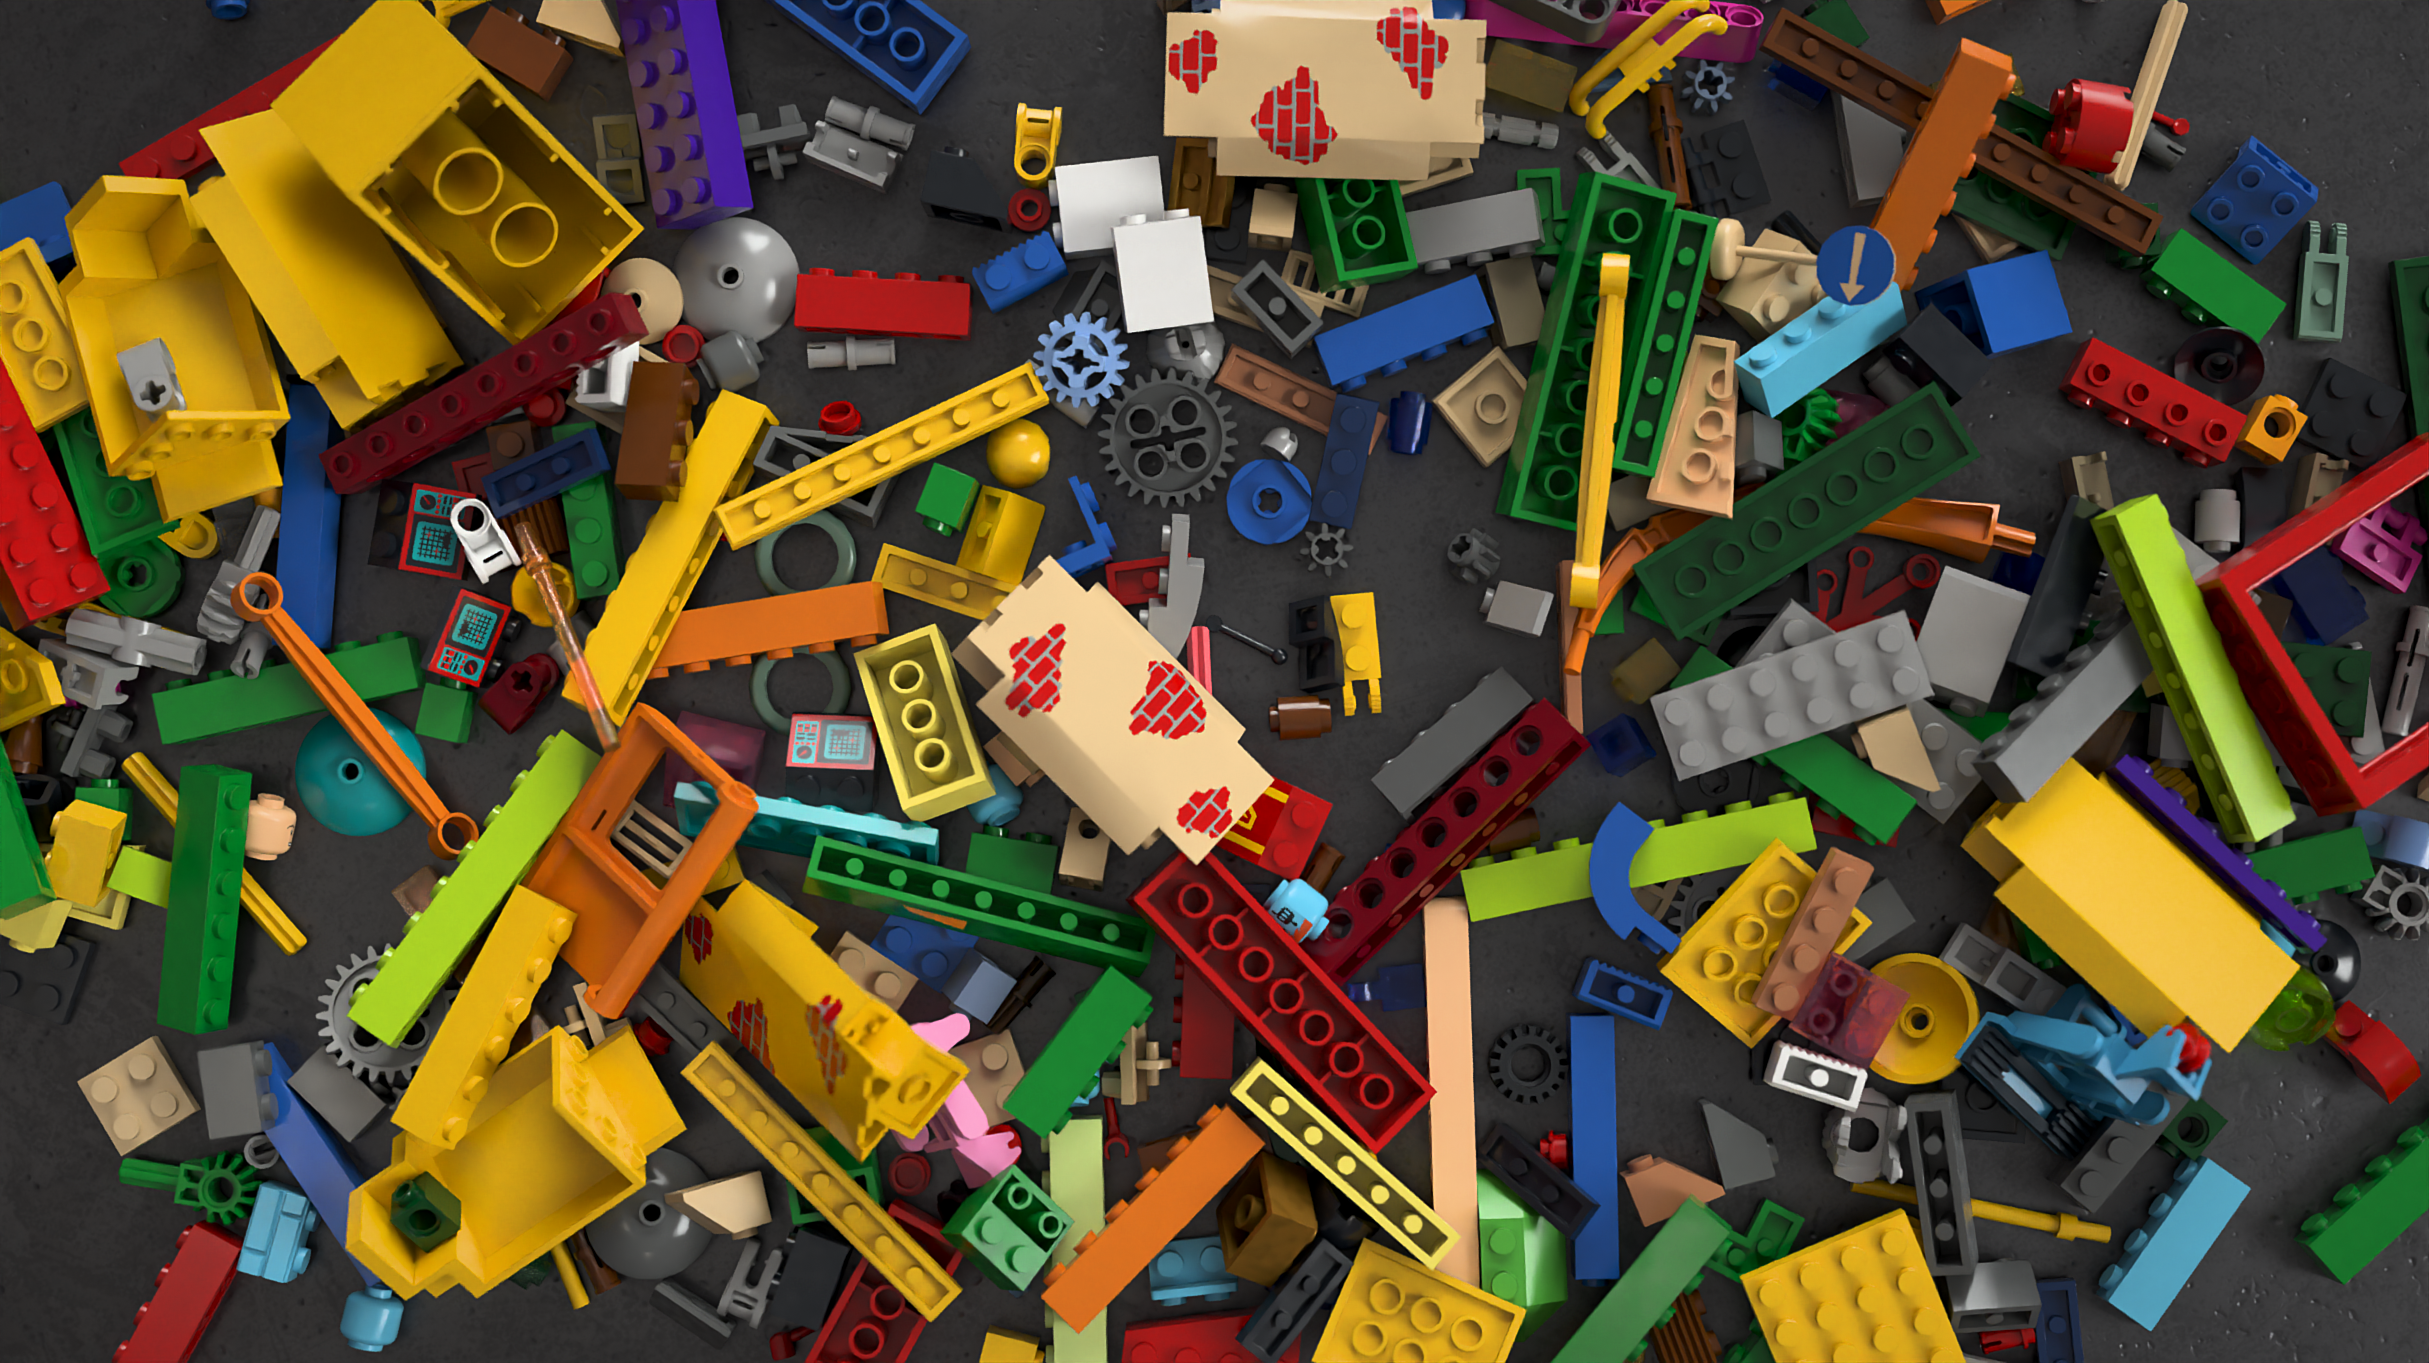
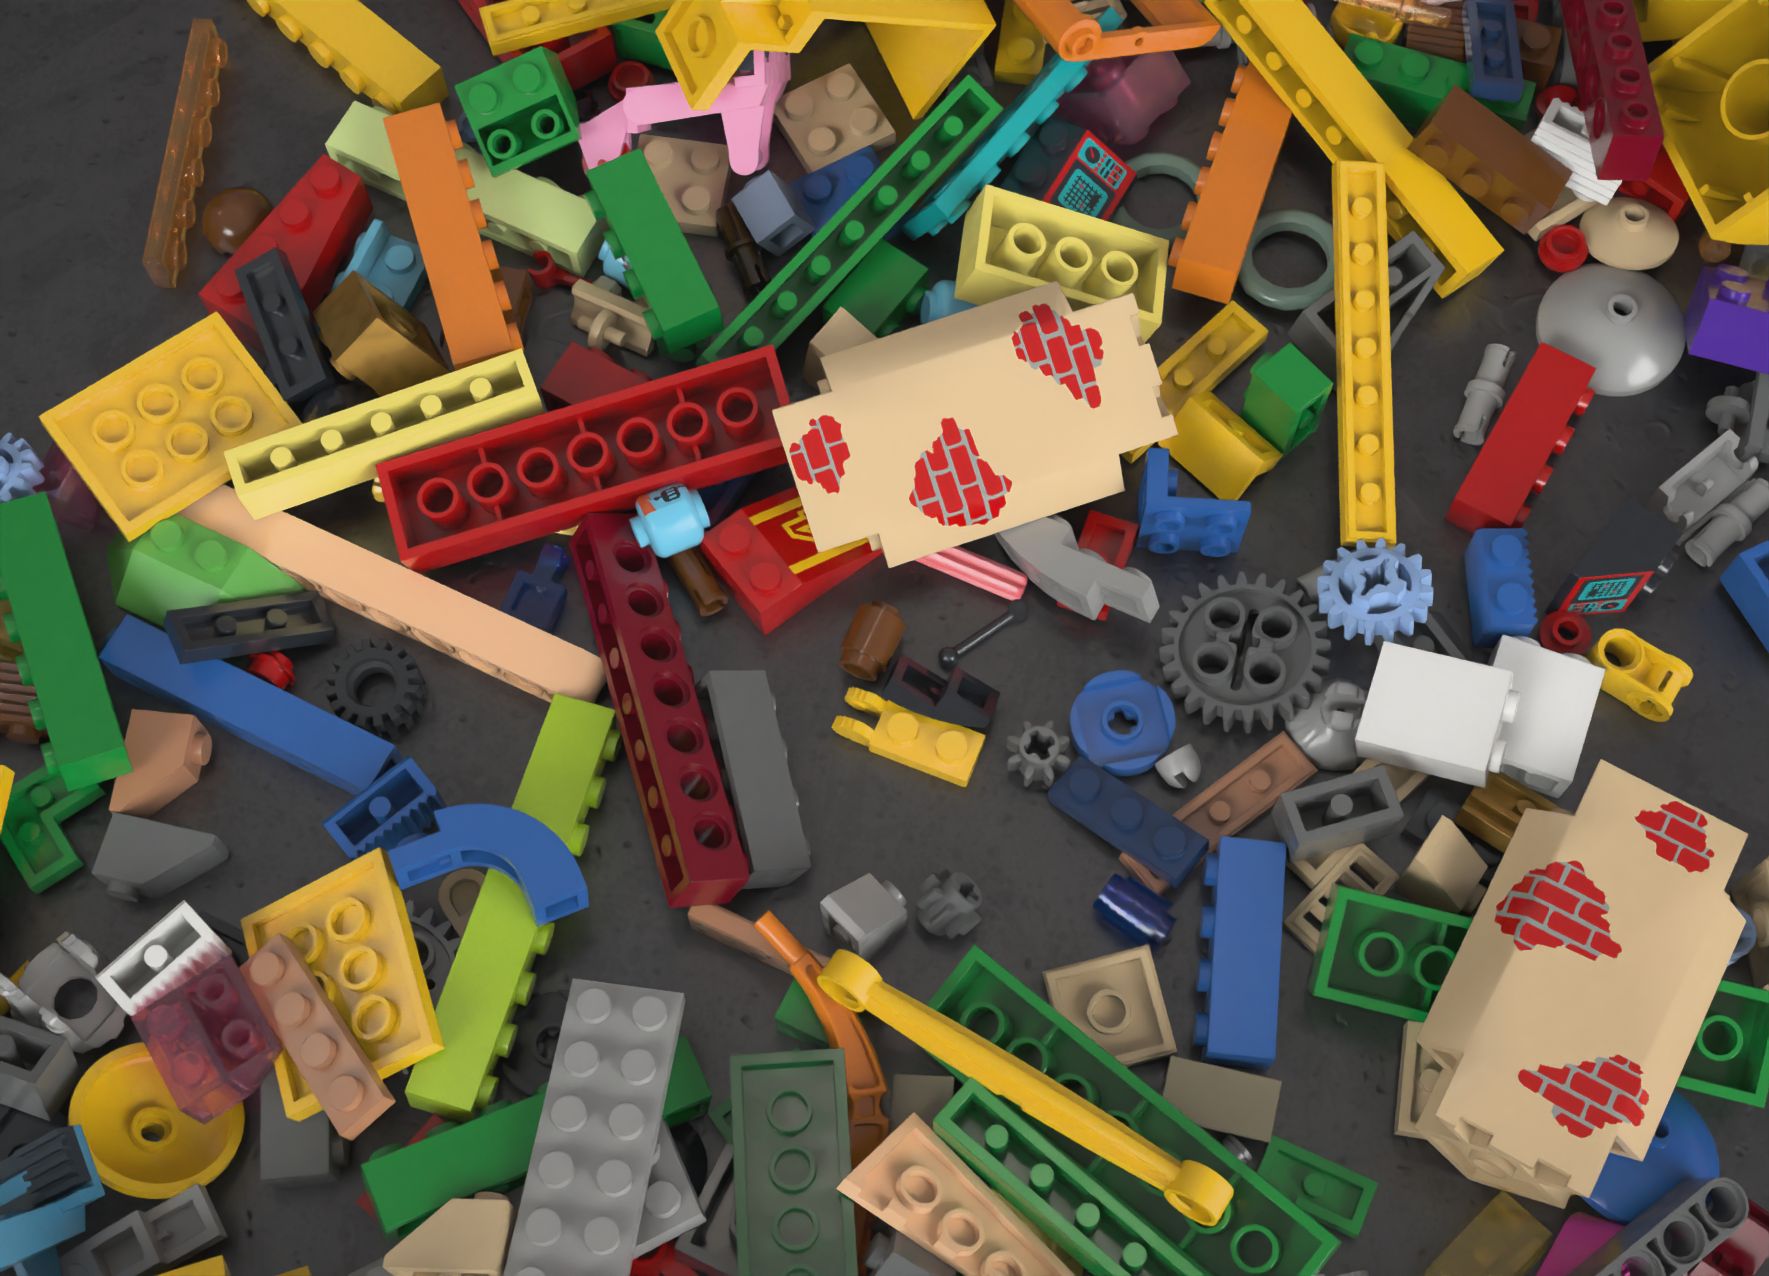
camera: 120 degrees right, 20 degrees down
dark grey head [696,331,764,392] -> none
red plate [818,401,862,436] -> none
yellow hair [986,418,1051,489] -> none
light grey brick [1406,188,1546,275] -> none
light grey axle [1482,112,1559,149] -> none
reddish brown brick [1485,807,1540,856] -> none
clear blue brick [1586,713,1657,778] -> none
clear yellow brick [1609,637,1682,705] -> none

